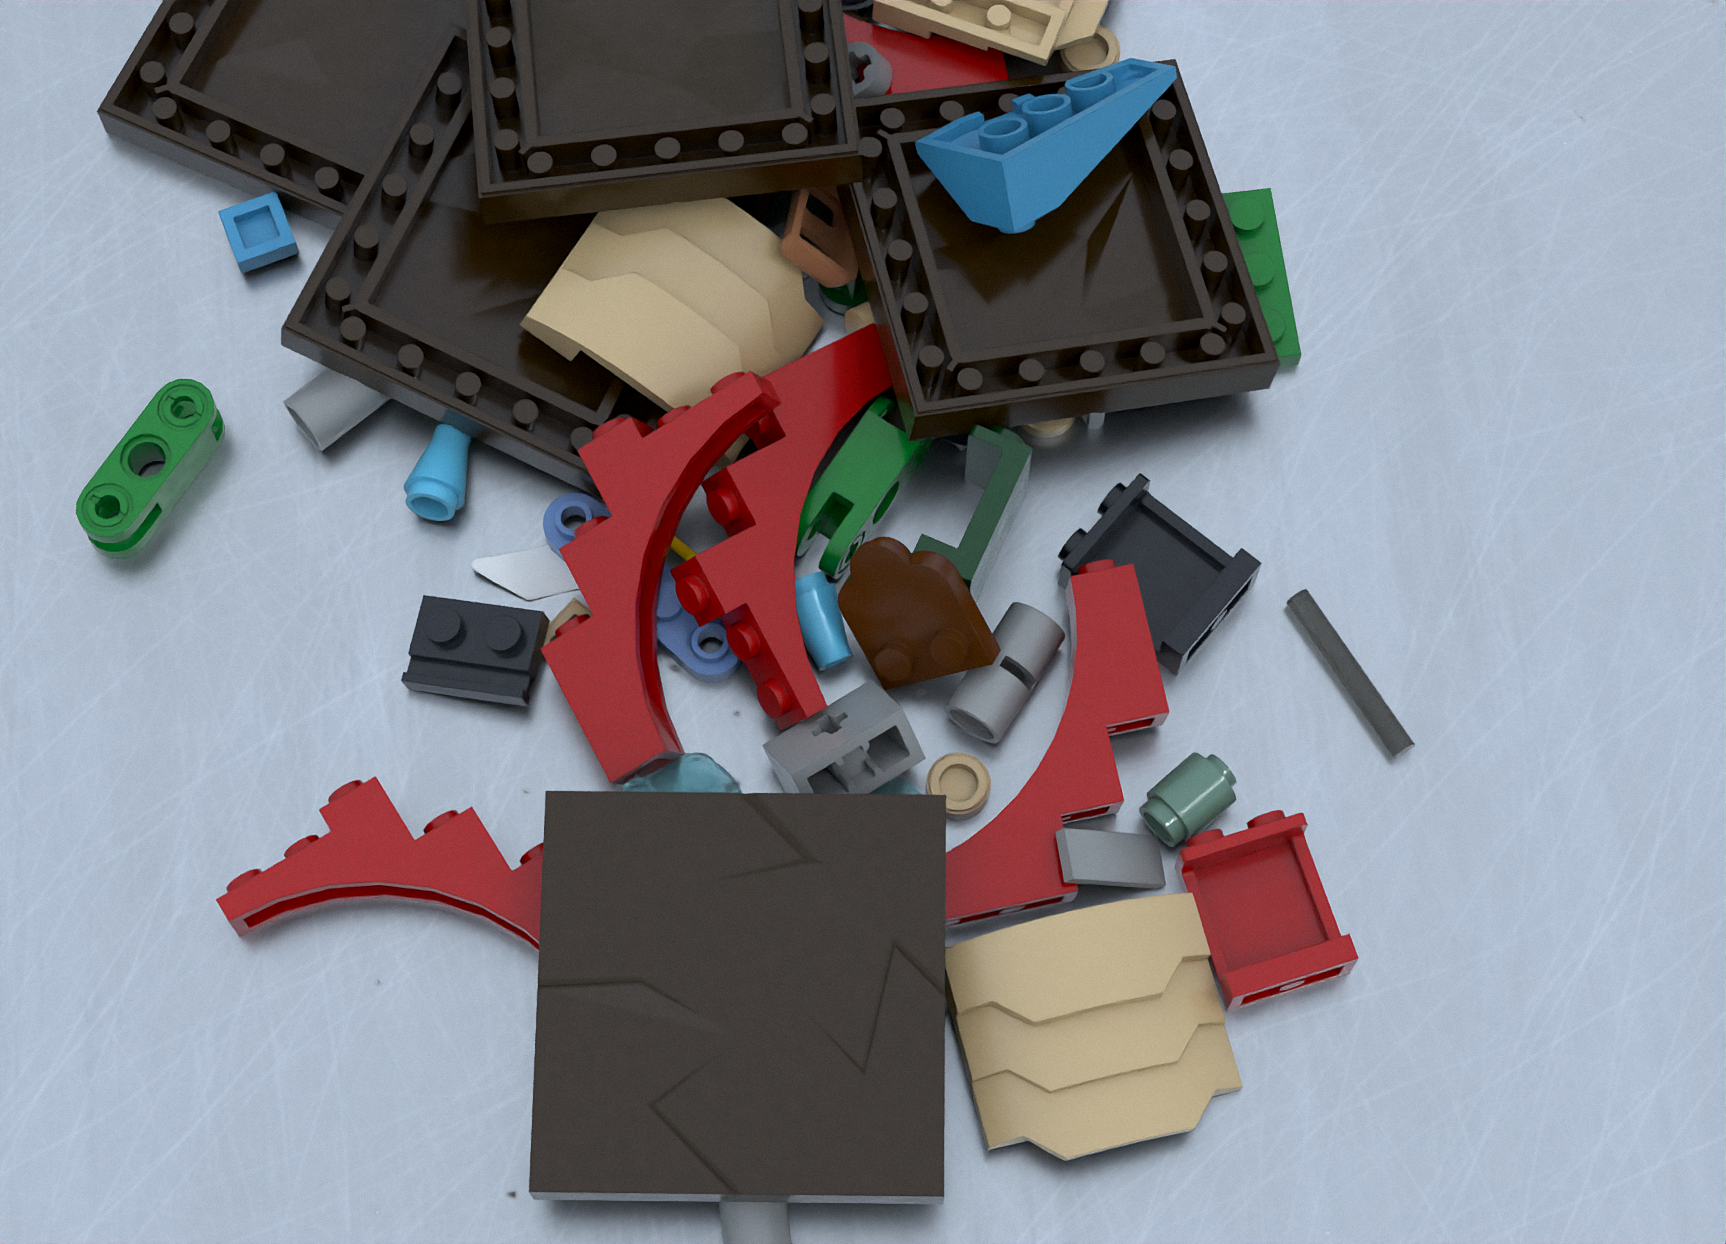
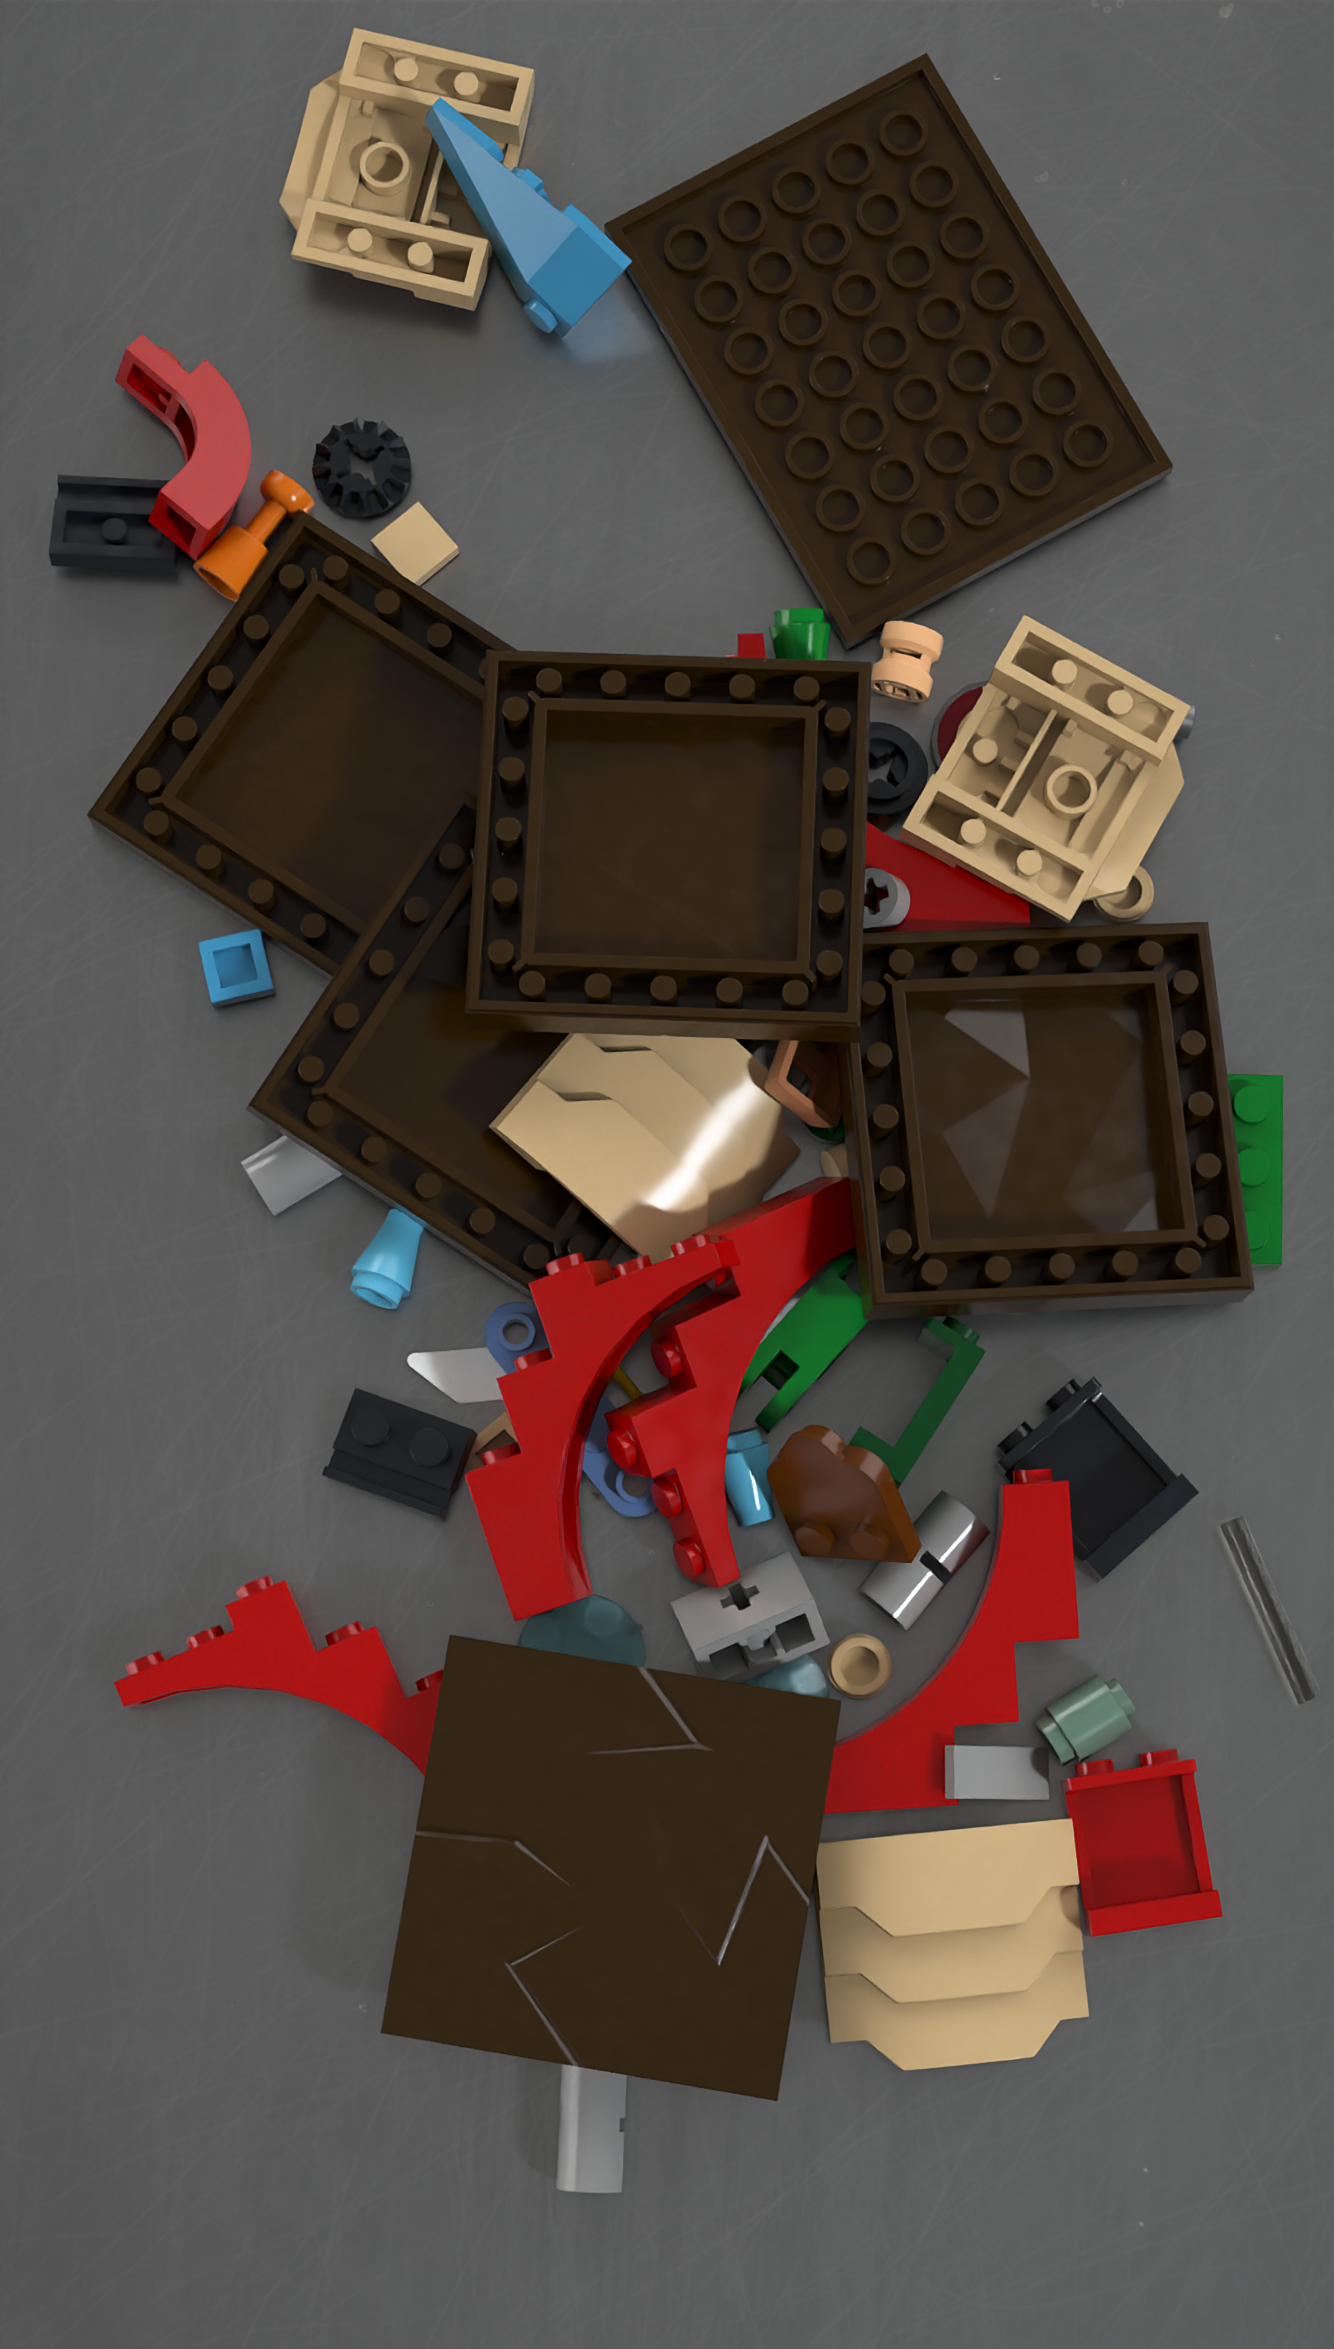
camera: 10 degrees right, 10 degrees up
green piece [76,379,225,558] -> none
dark azure wedge [915,58,1177,234] -> none

